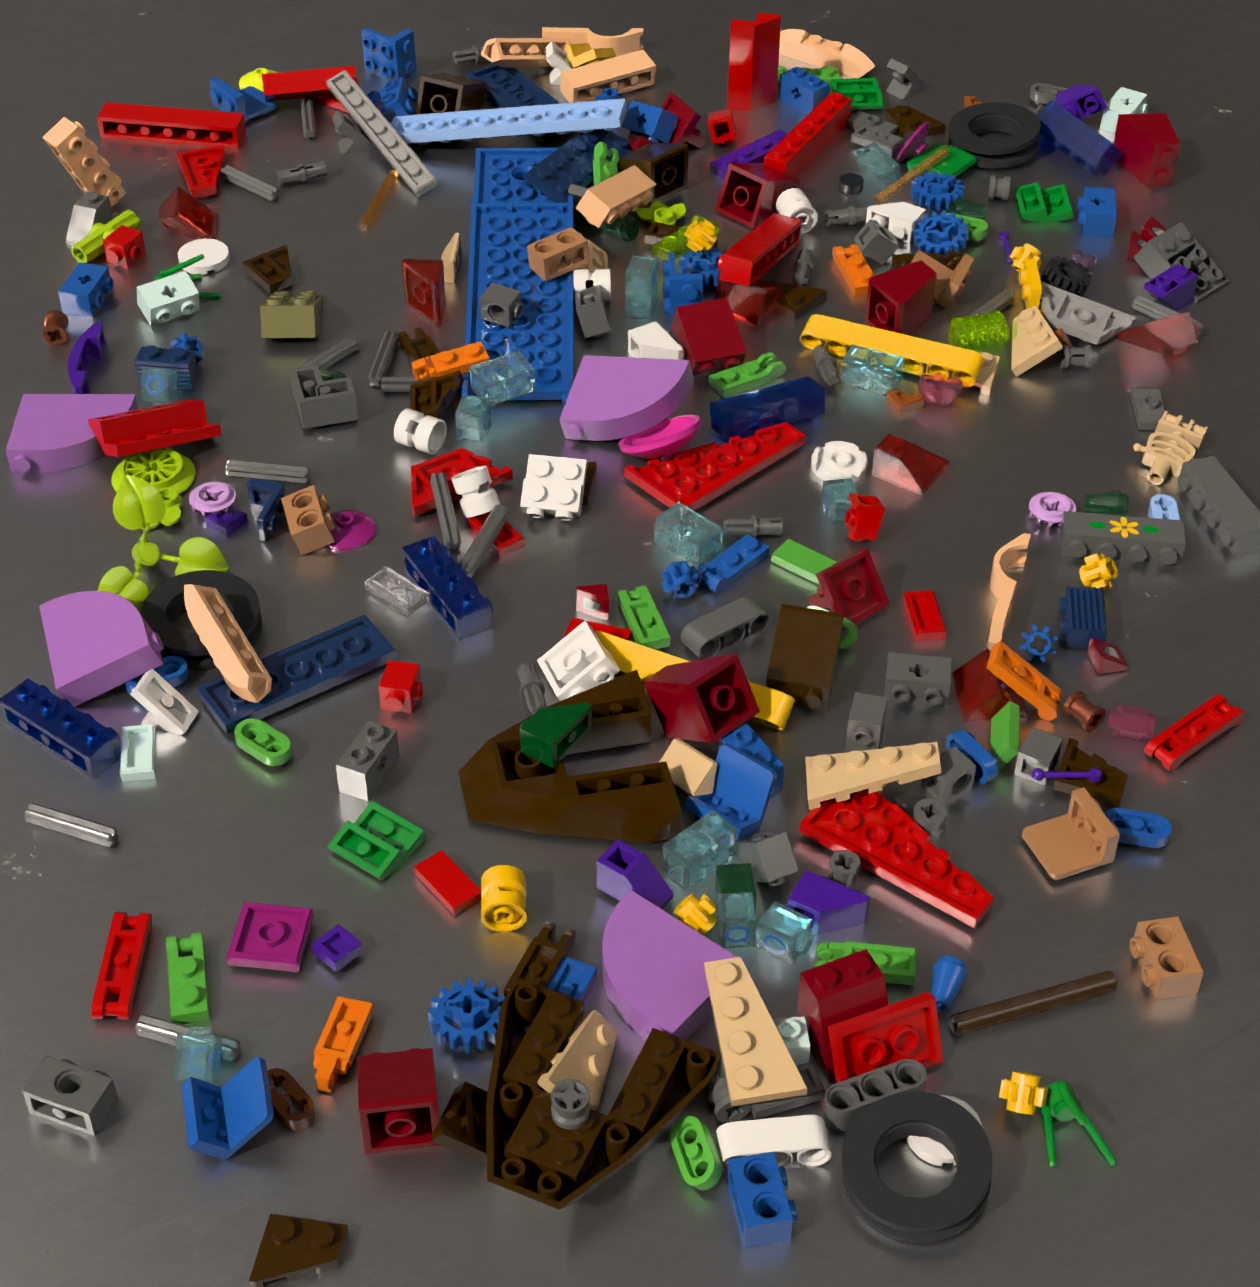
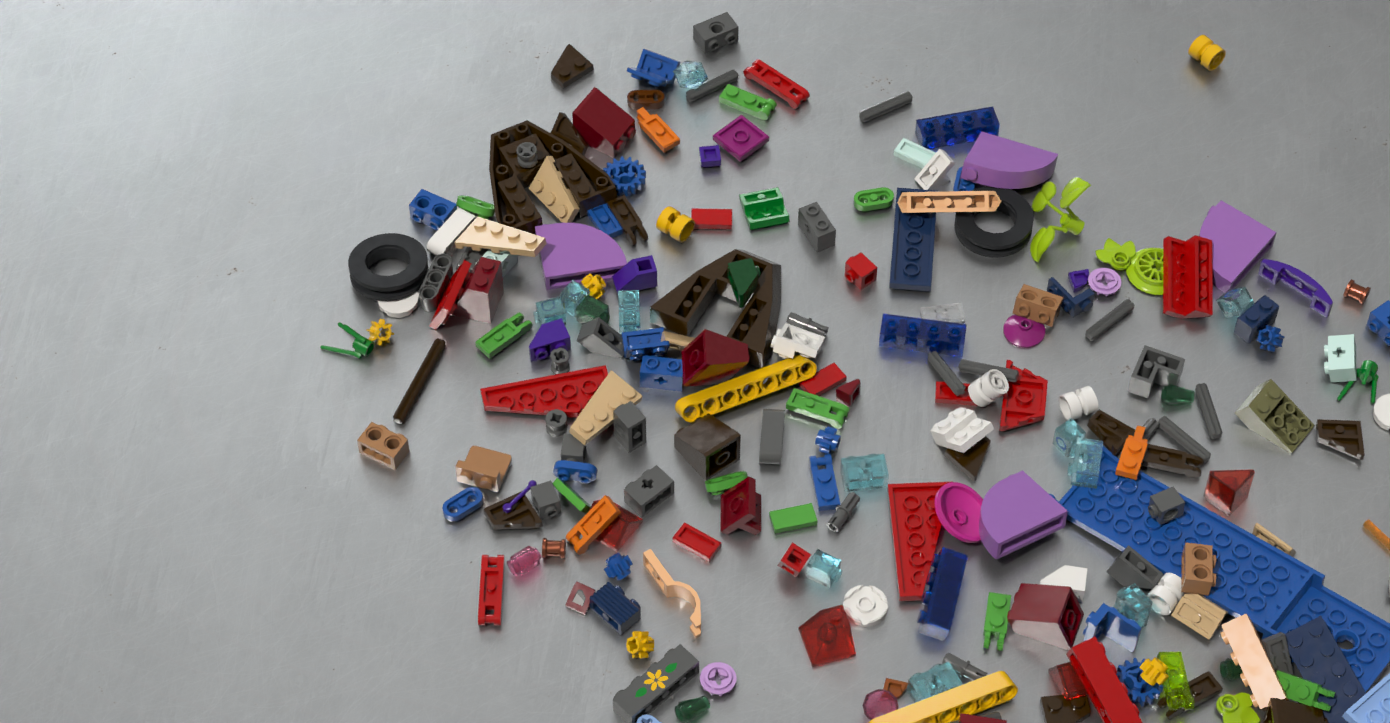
camera: 130 degrees right, 10 degrees up
blue cone [931,956,968,1012] -> none

